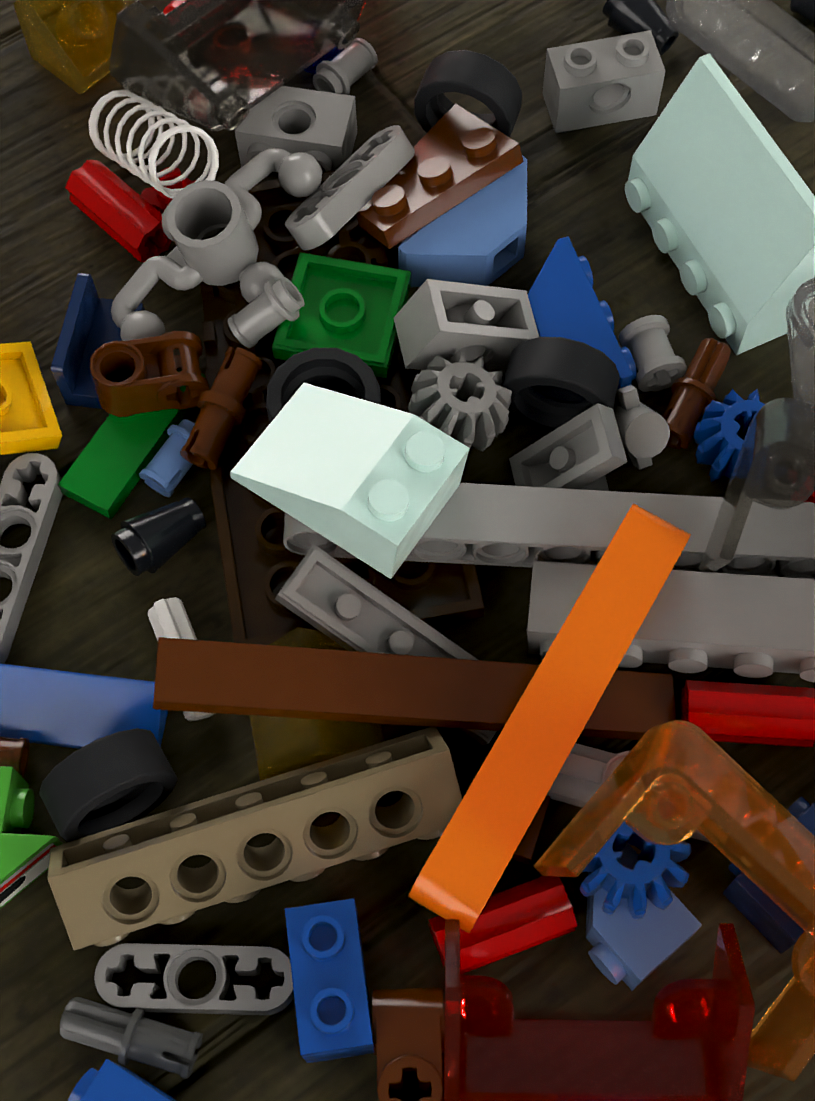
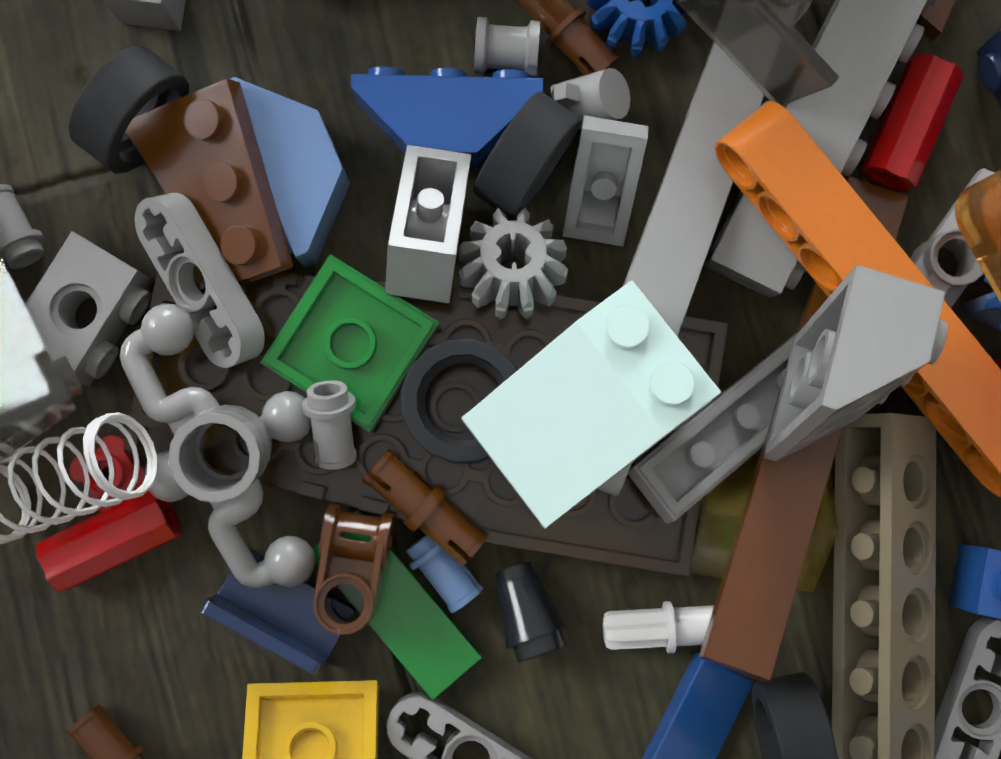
camera: 70 degrees left, 20 degrees up
none -> light grey slope [763,264,948,462]

